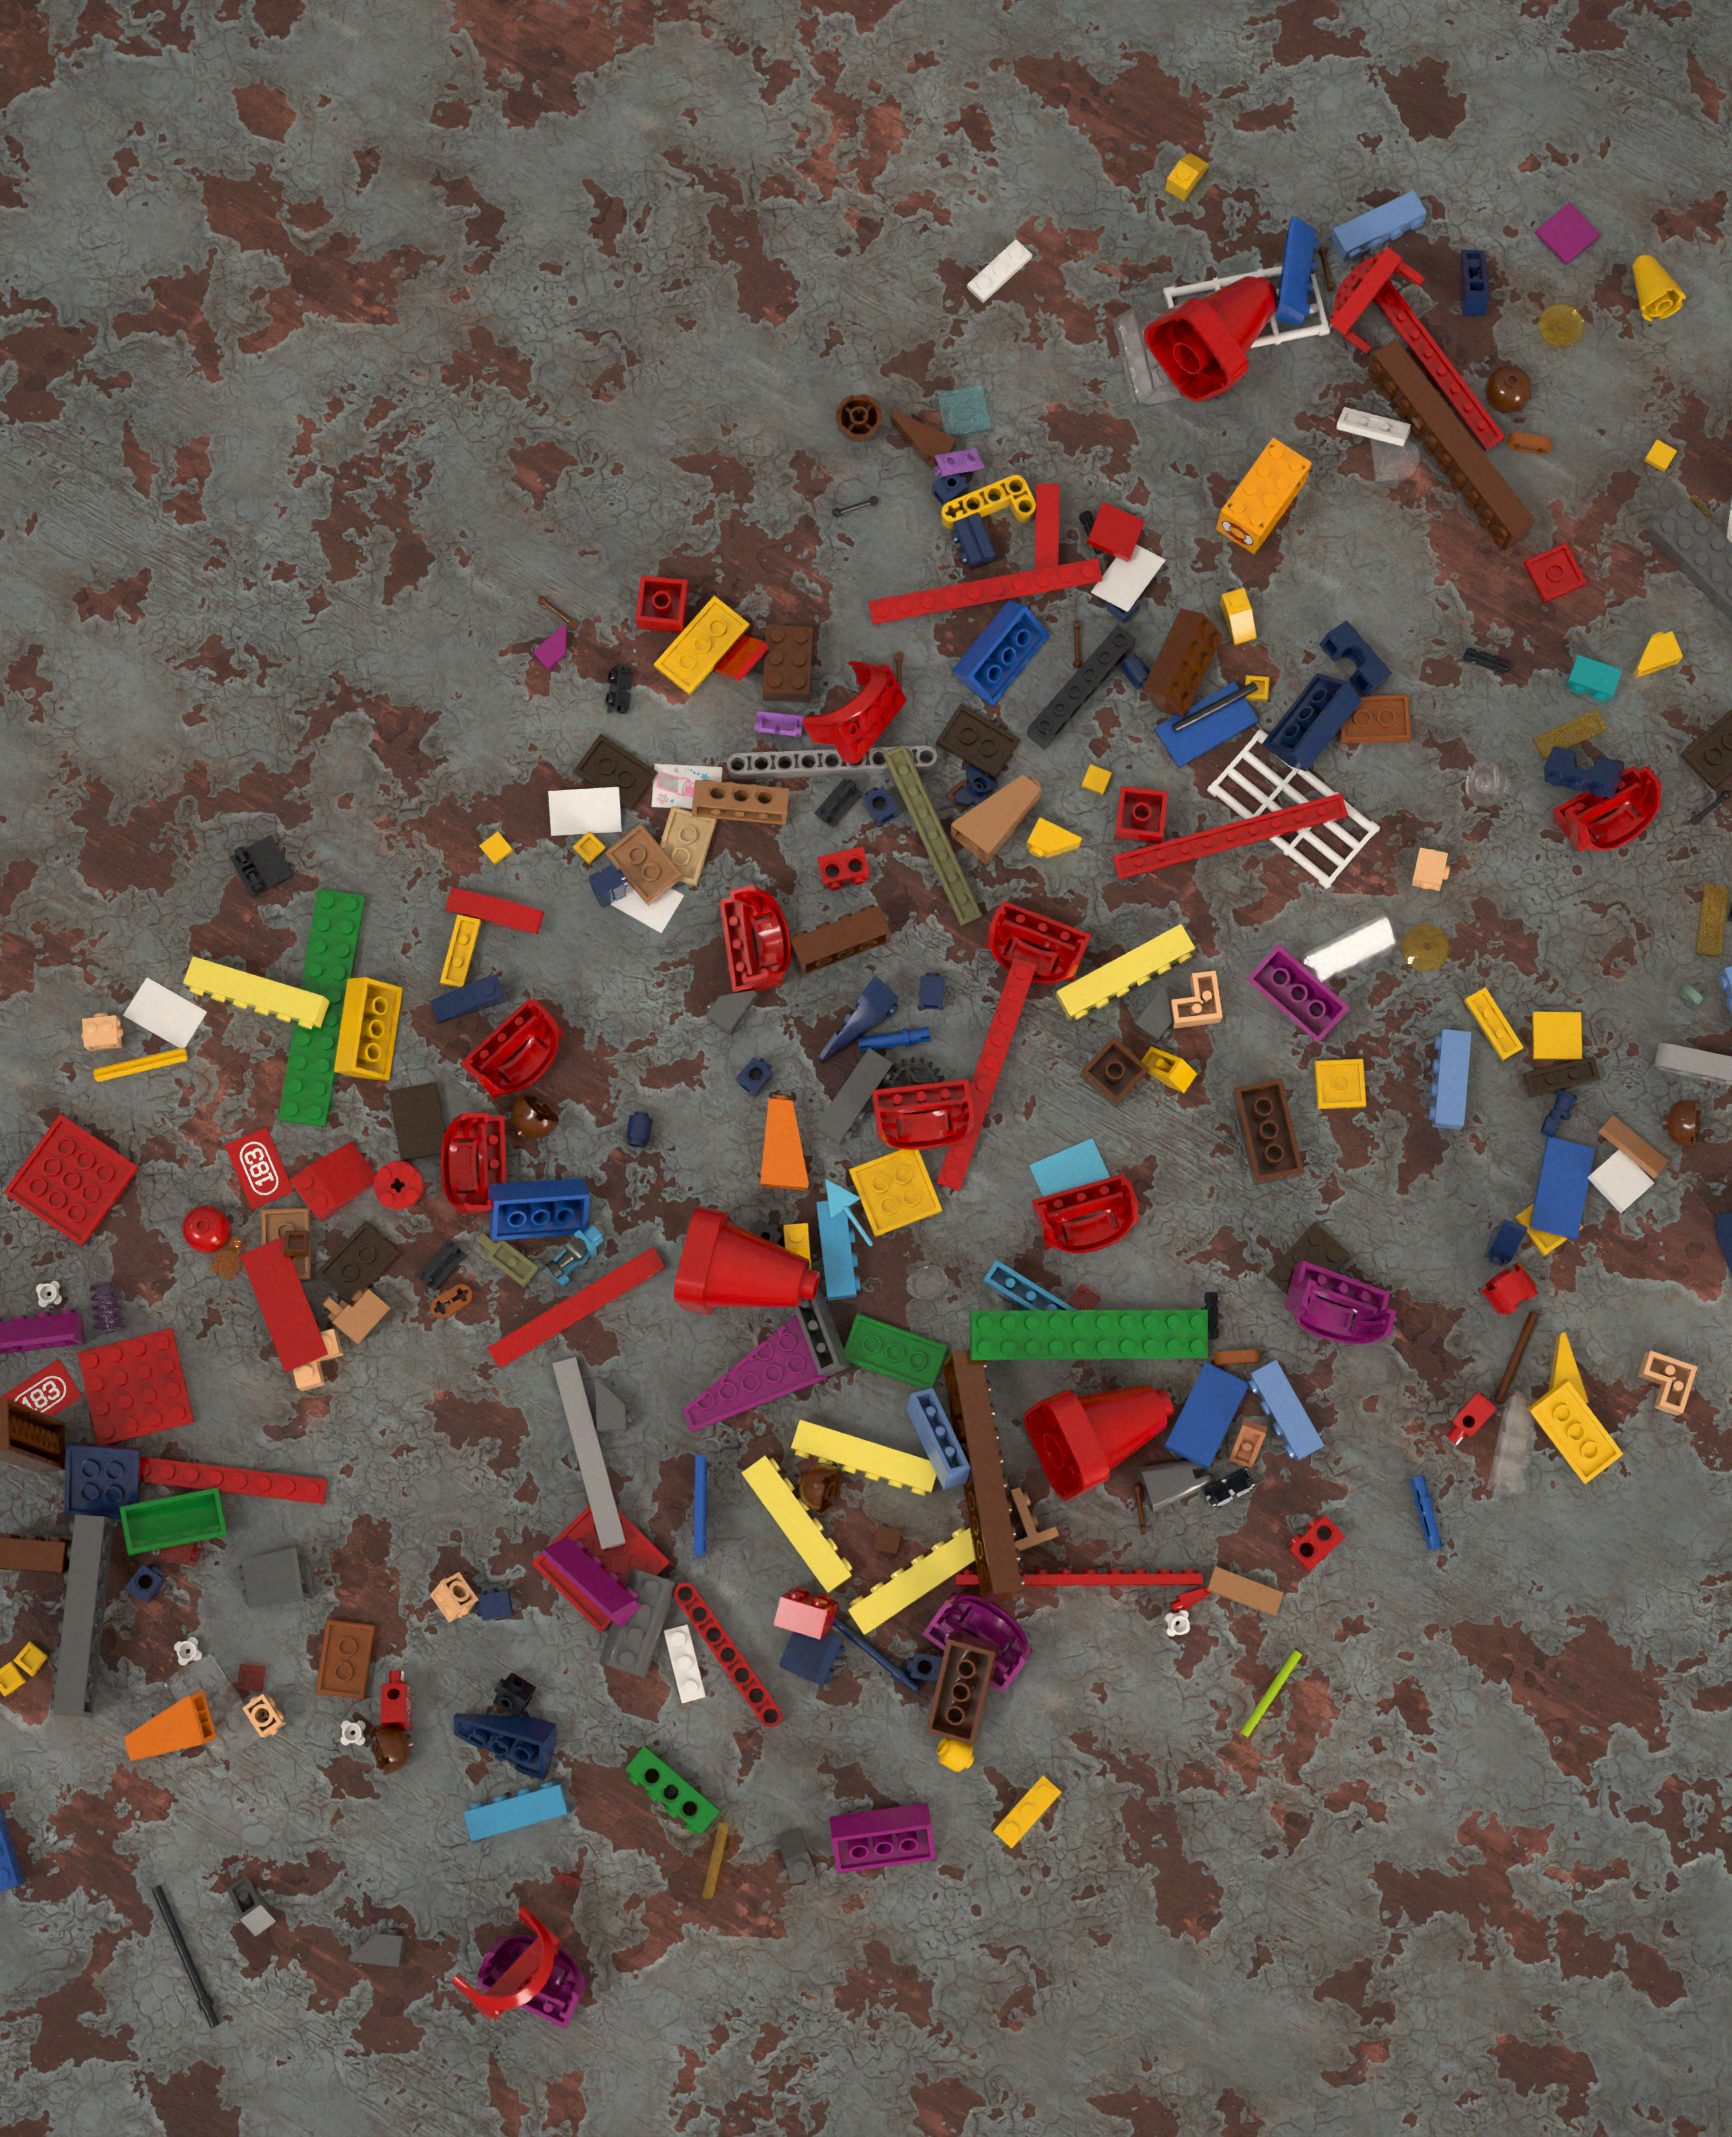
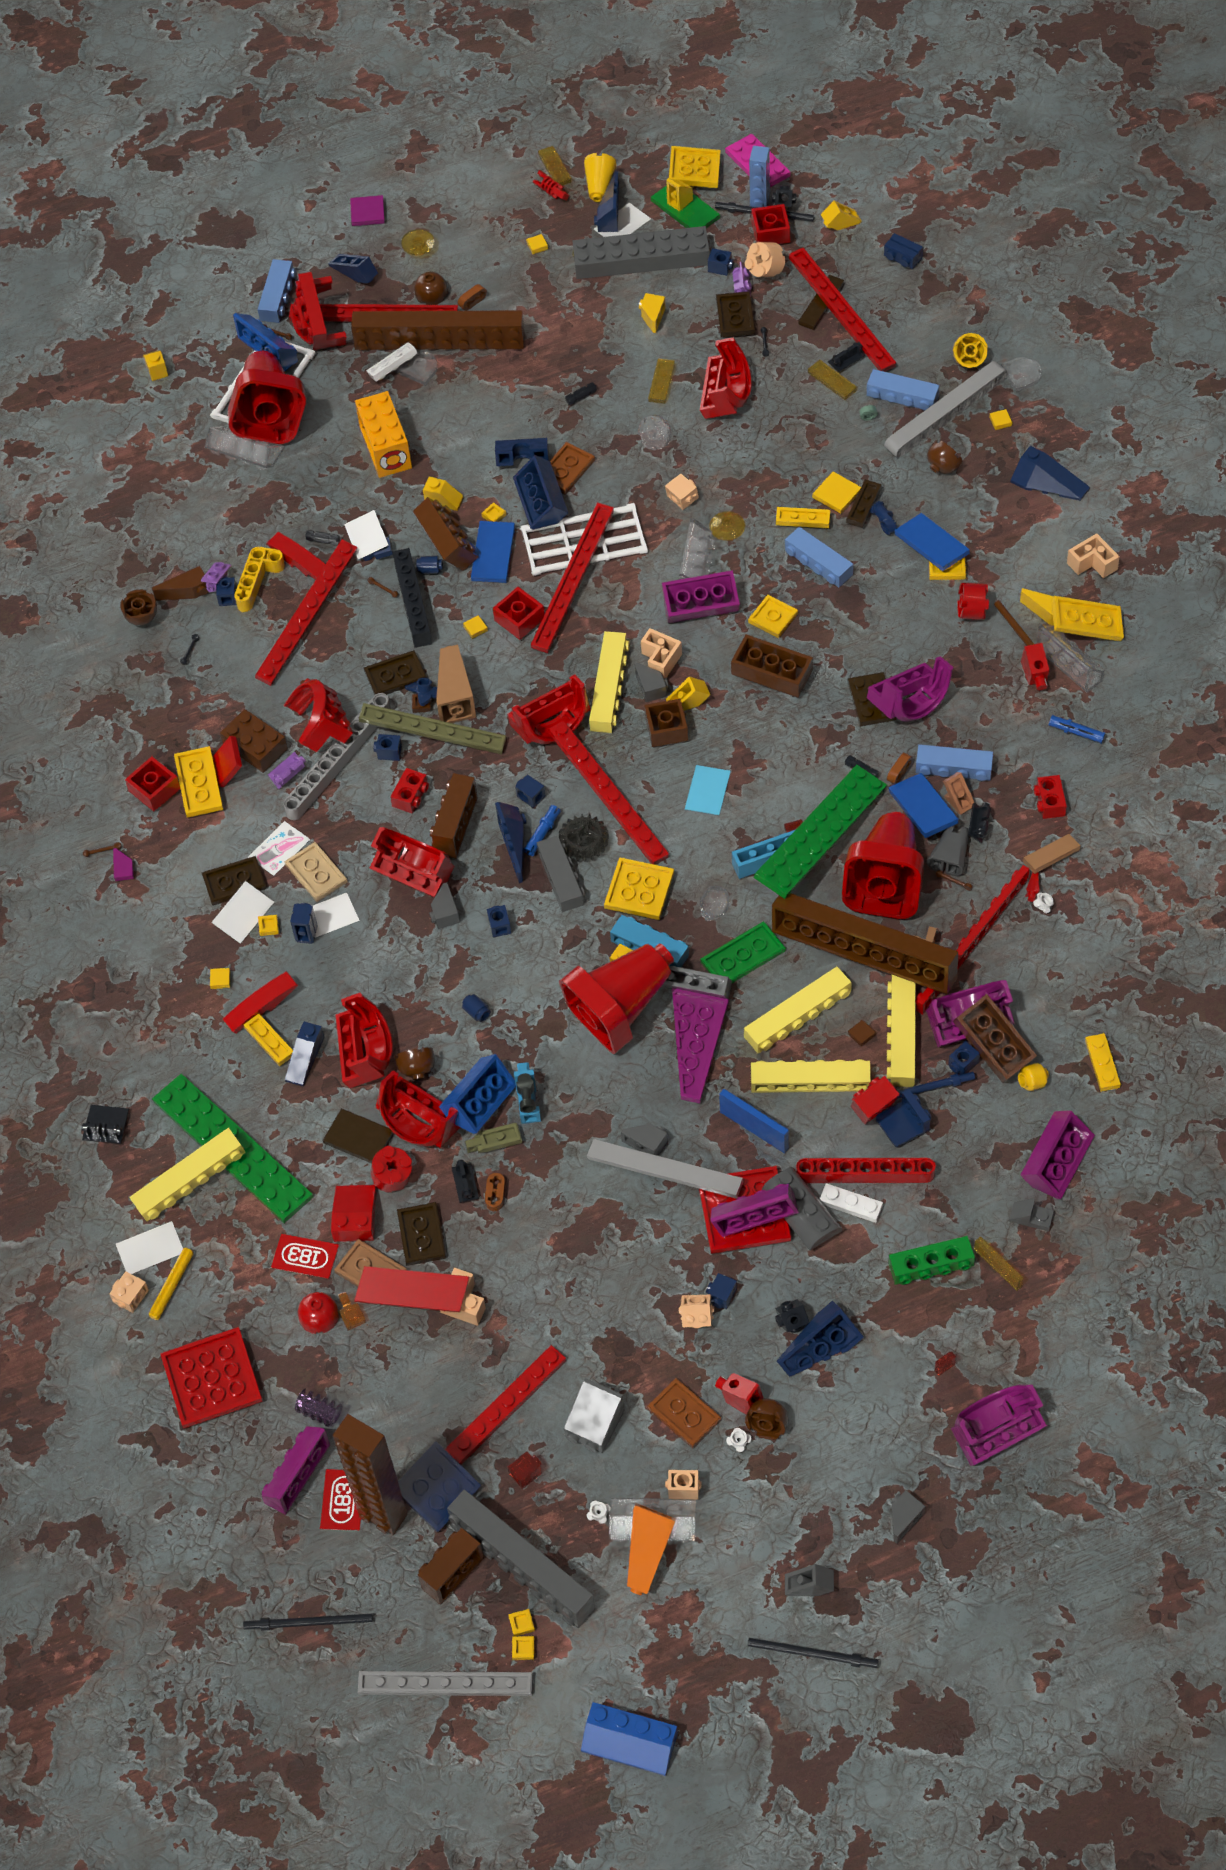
camera: 50 degrees left, 20 degrees down
white plate [36,1281,62,1307] -> none
red plate [77,1328,195,1445] -> none
green slope [119,1488,227,1555] -> none
dark blue brick [125,1564,167,1604] -> none
clear red tile [237,1664,266,1692] -> none
reddish brown tile [283,1231,310,1257] -> none
medium nougat hinge [322,1287,390,1344] -> none
yellow slope [334,977,403,1081] -> none
red piece [451,1905,560,2022] -> none
dark azure brick [463,1781,569,1841] -> none
red tile [487,1247,666,1369] -> none
black hinge [605,663,633,714] -> none
medium nougat tile [605,823,684,906] -> none
medium nougat brick [692,779,789,825] -> none
orange slope [760,1095,809,1192] -> none
reddish brown cylinder [797,1463,842,1514] -> none
black hinge [814,778,862,828] -> none
medium azure piece [825,1179,873,1246] -> none
red piece [872,1079,975,1150] -> none
medium blue brick [906,1388,970,1490] -> none
clear light blue tile [937,385,991,437] -> none
dark blue brick [950,513,996,570] -> none
blue slope [951,600,1050,706] -> none
white plate [967,240,1032,303] -> none
yellow slope [1026,818,1082,858] -> none
red piece [1032,1174,1139,1253] -> none
red tile [1086,502,1145,562] -> none
black bar [1172,682,1258,733] -> none
lime bar [1240,1650,1302,1738] -> none
dark blue slope [1484,1219,1528,1266] -> none
red tile [1523,543,1587,604] -> none
dark blue arch [1544,746,1622,799] -> none
teal brick [1565,655,1622,702] -> none
white tile [1587,1150,1654,1214] -> none
medium nougat tile [1598,1114,1668,1179] -> none
yellow cone [1632,255,1686,321] -> none

